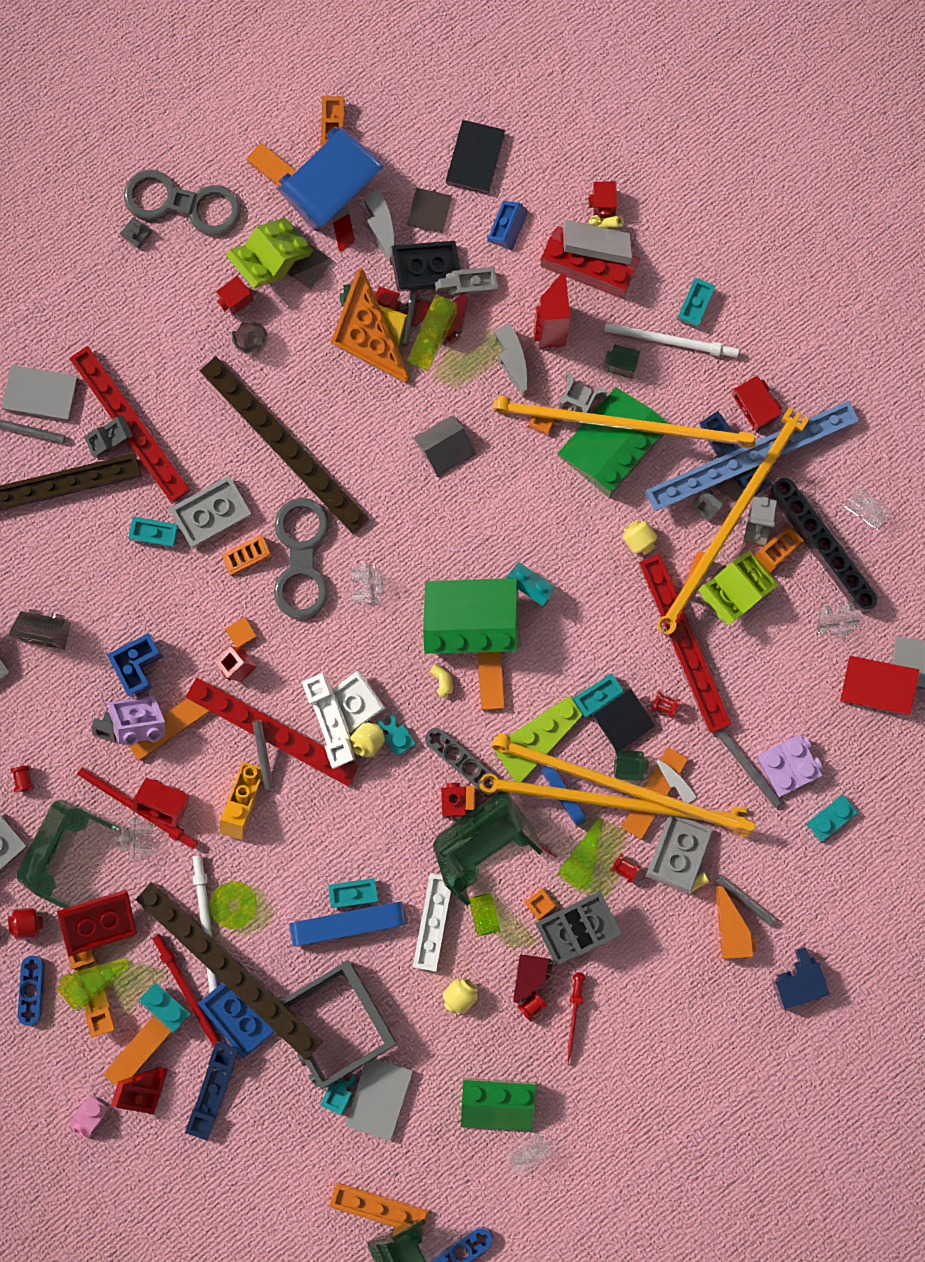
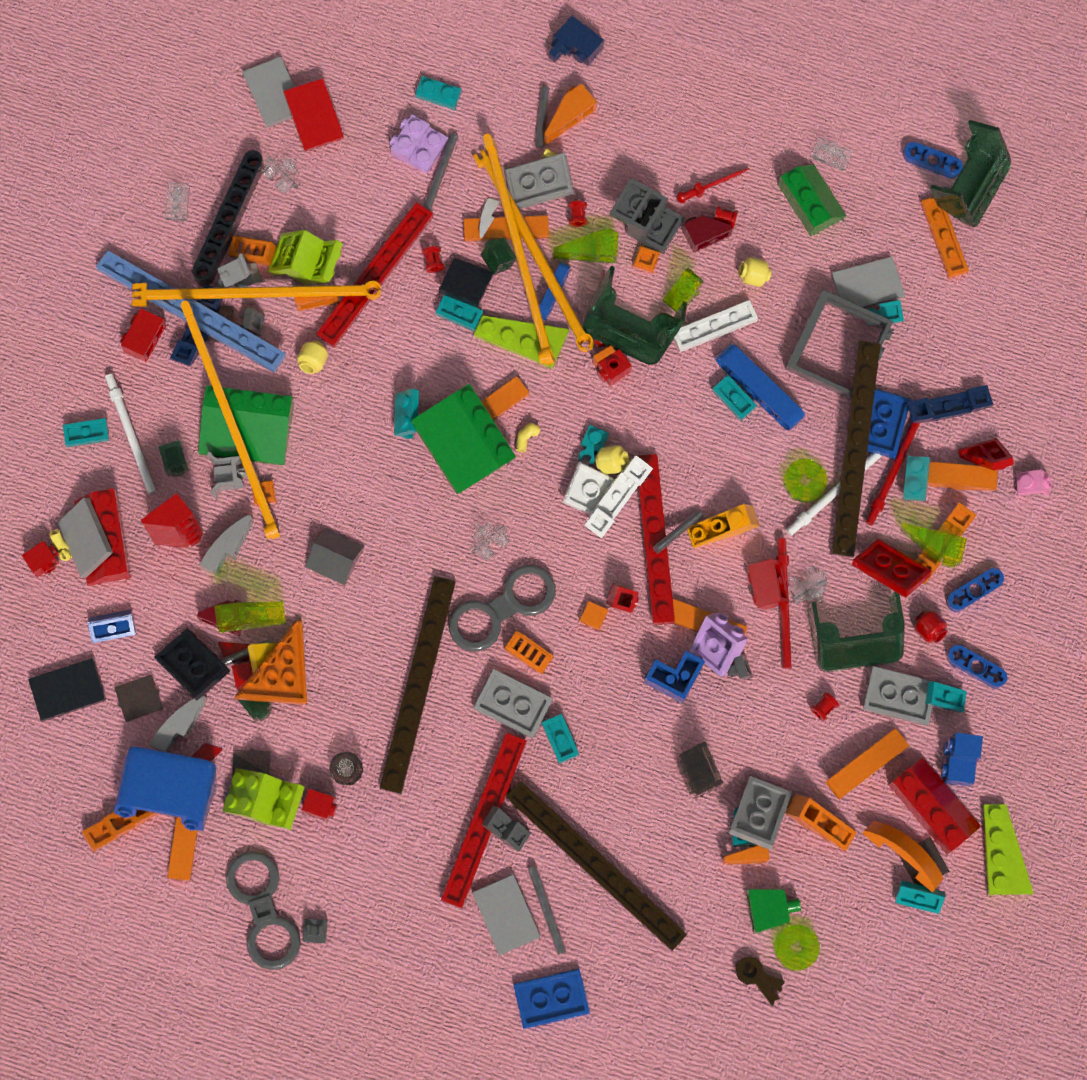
camera: 130 degrees left, 5 degrees down
dark grey beam [425,728,496,795] -> none
light grey hinge [435,267,499,295] -> none

